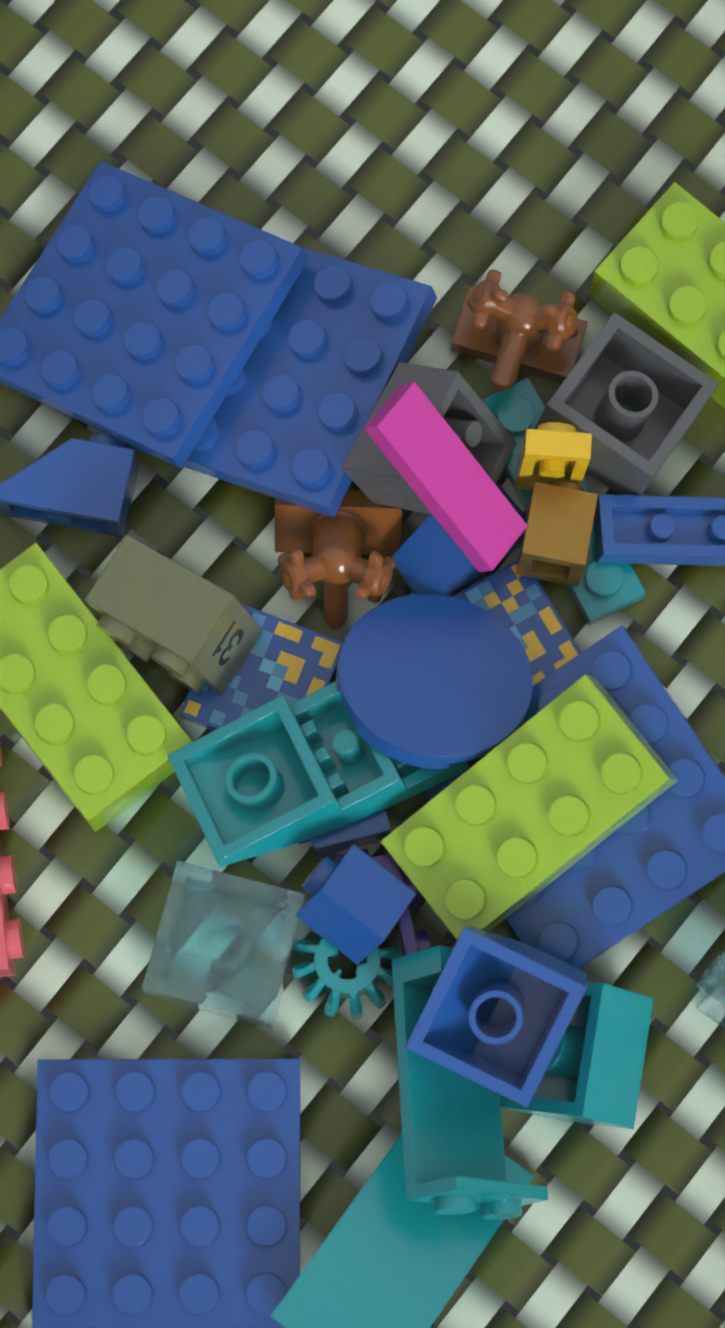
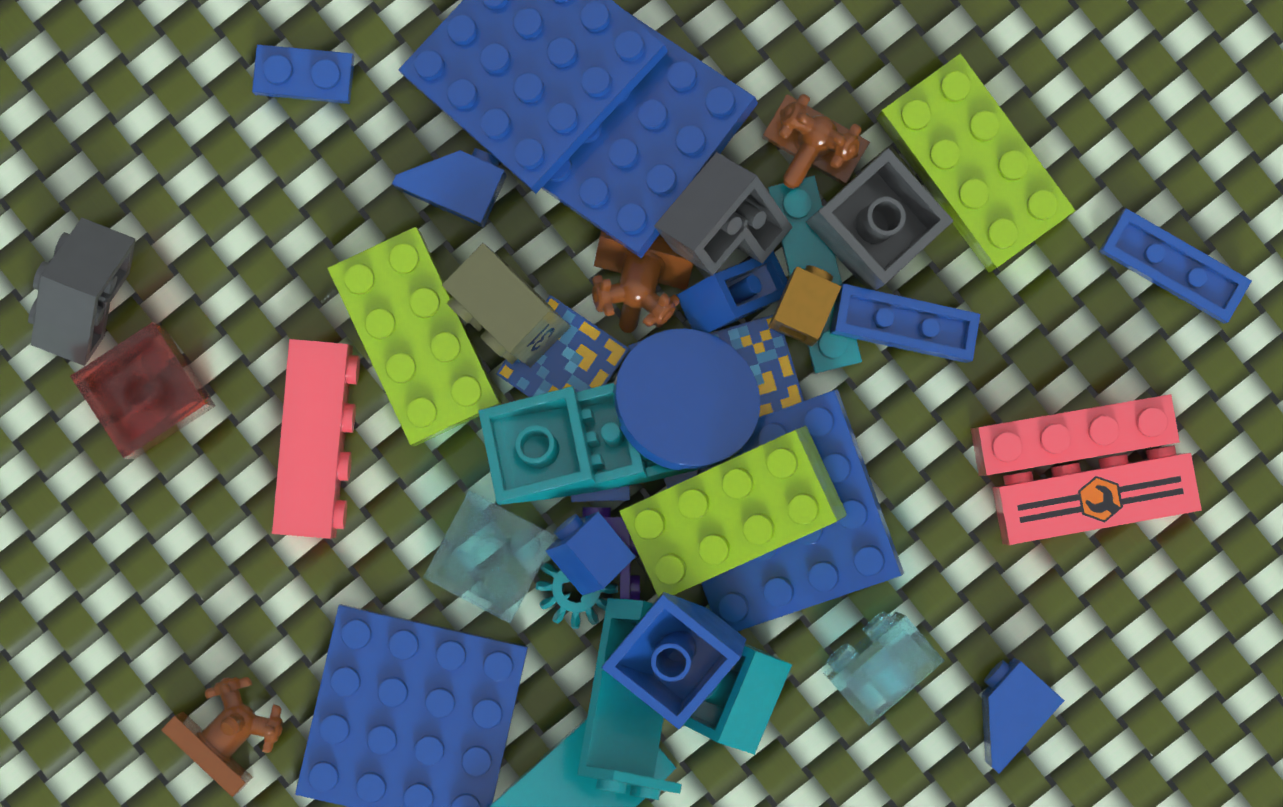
camera: 10 degrees right, 10 degrees up
dark pink tile [364,381,528,572] -> none
yellow plate [515,422,592,491] -> none

